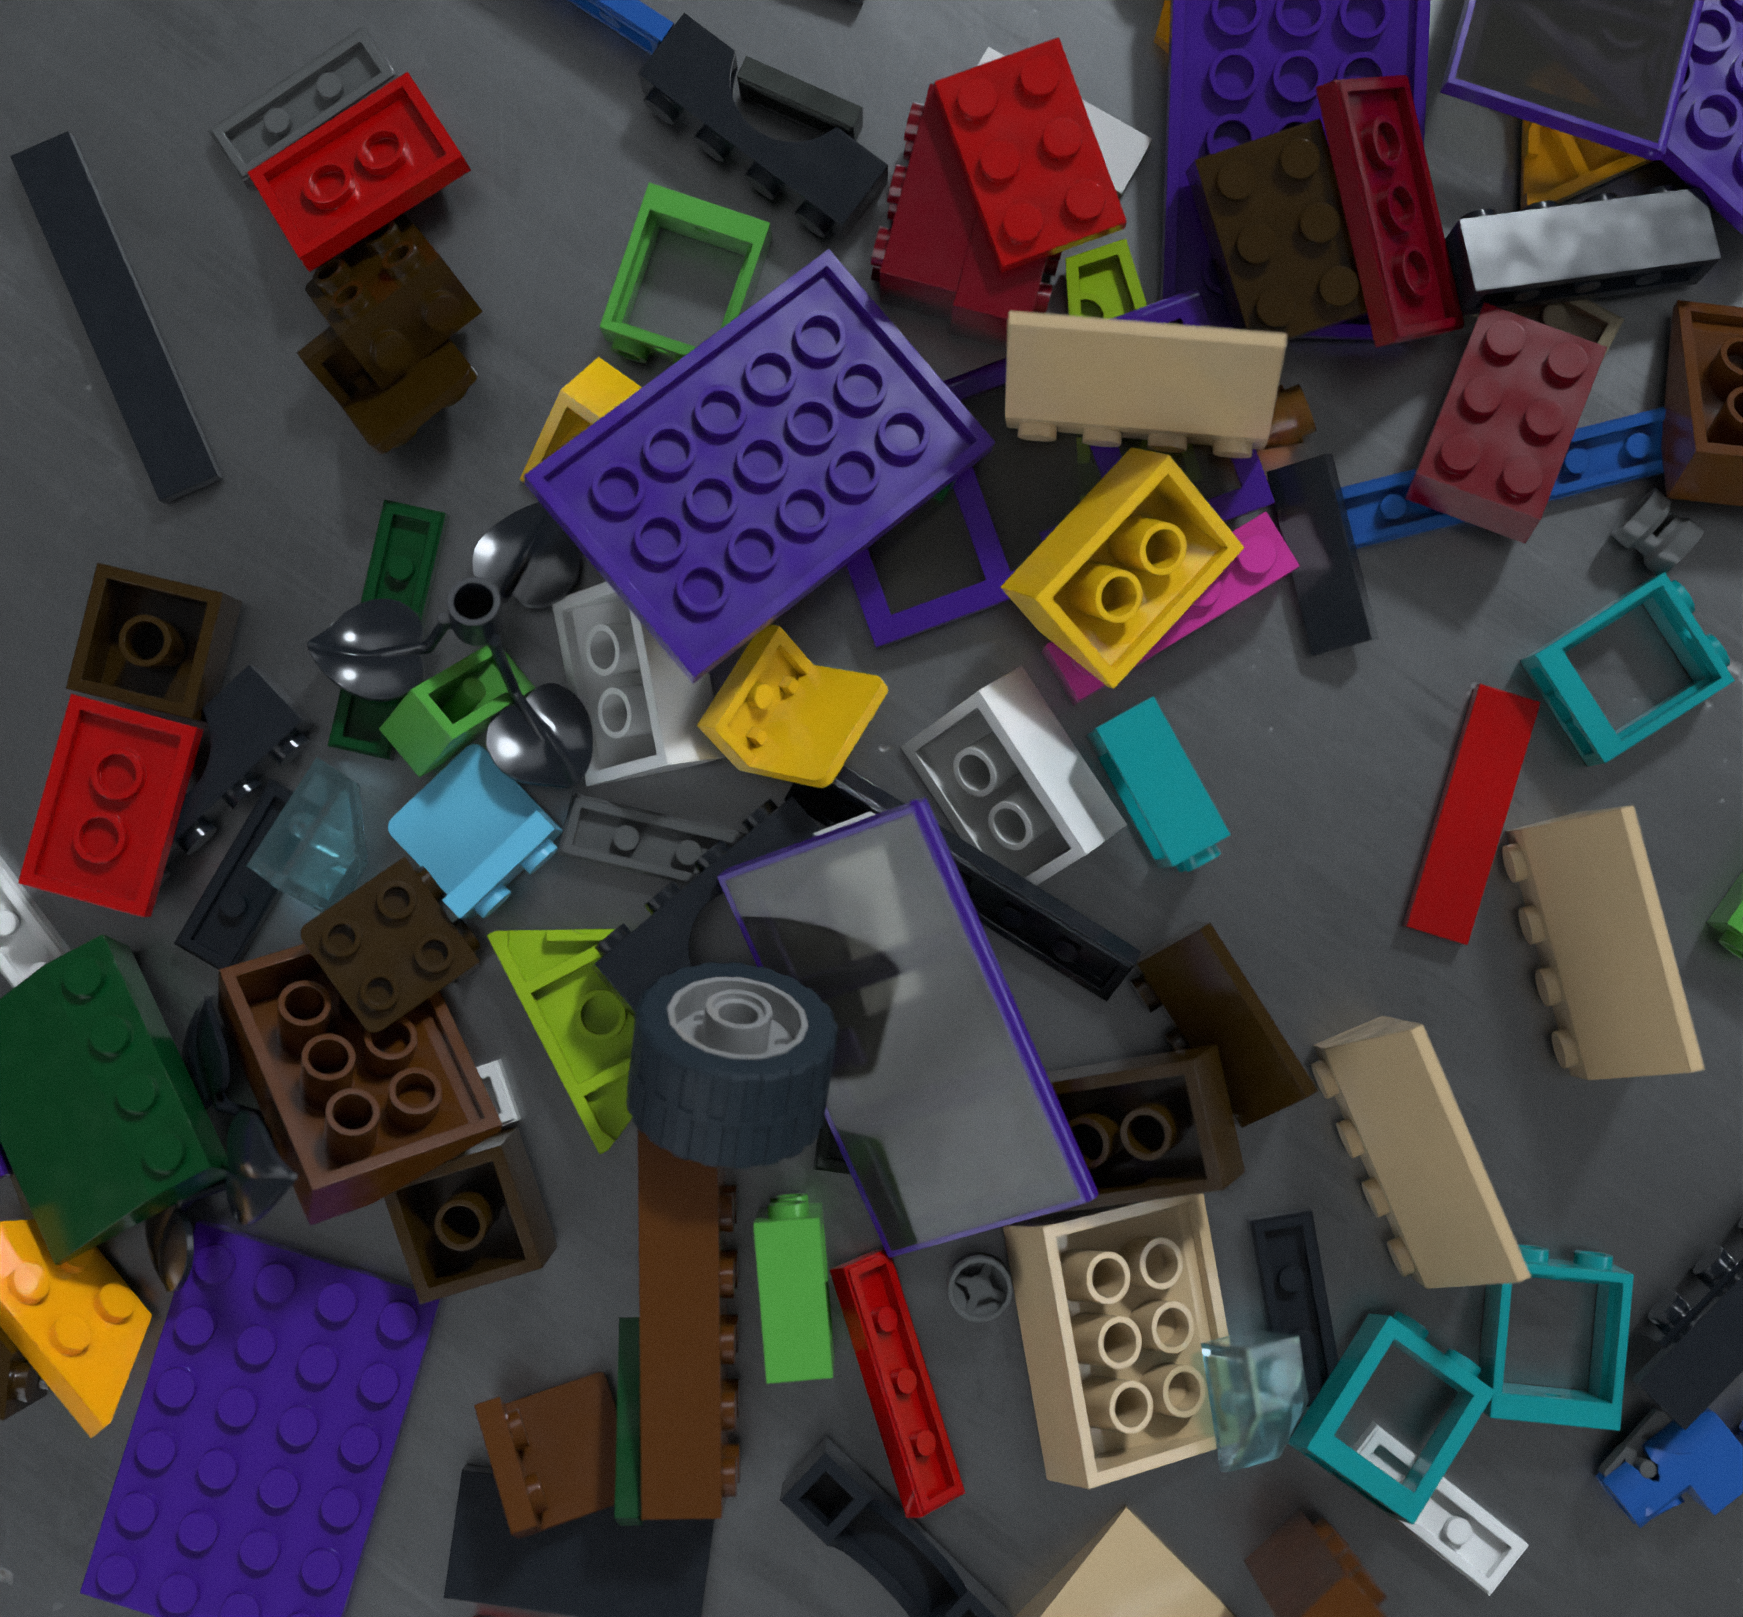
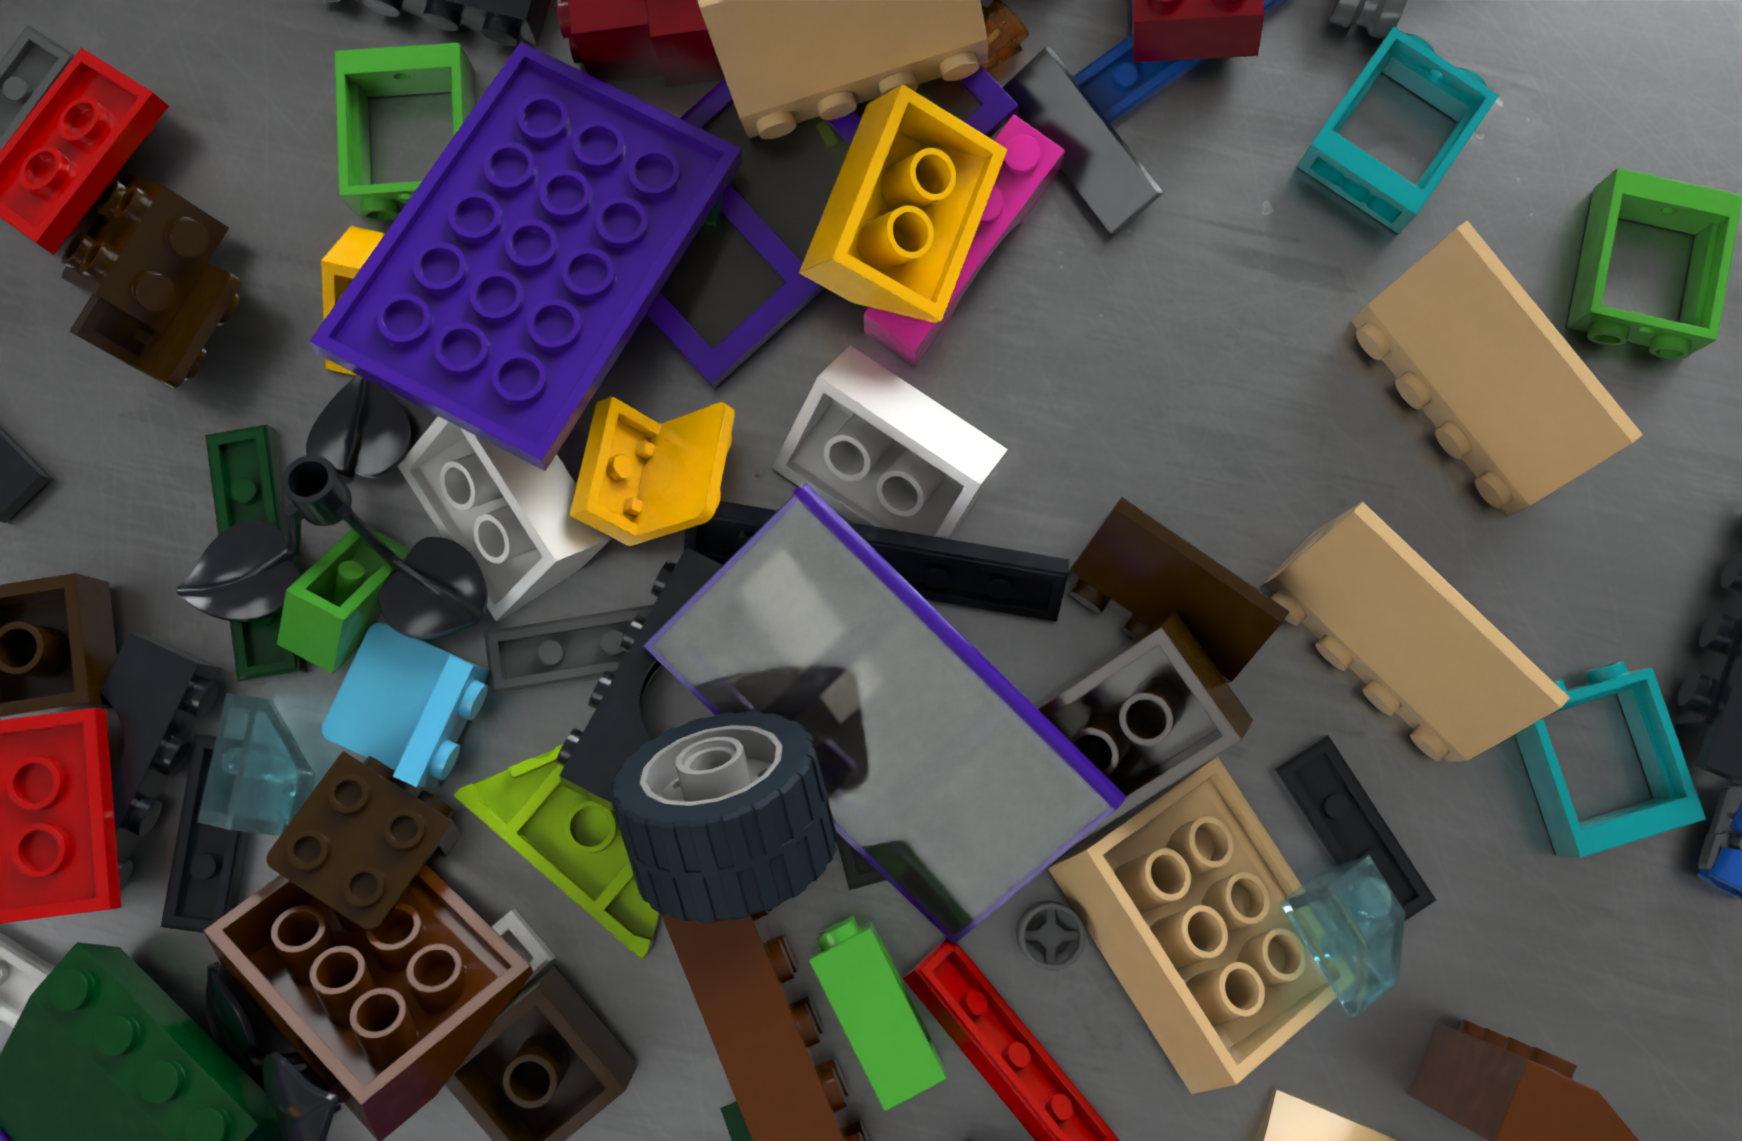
camera: 20 degrees left, 5 degrees down
teal window [1085,696,1231,873] -> none
teal window [1288,1311,1496,1525] -> none
white tile [1352,1421,1529,1596] -> none
red tile [1402,683,1541,945] -> none

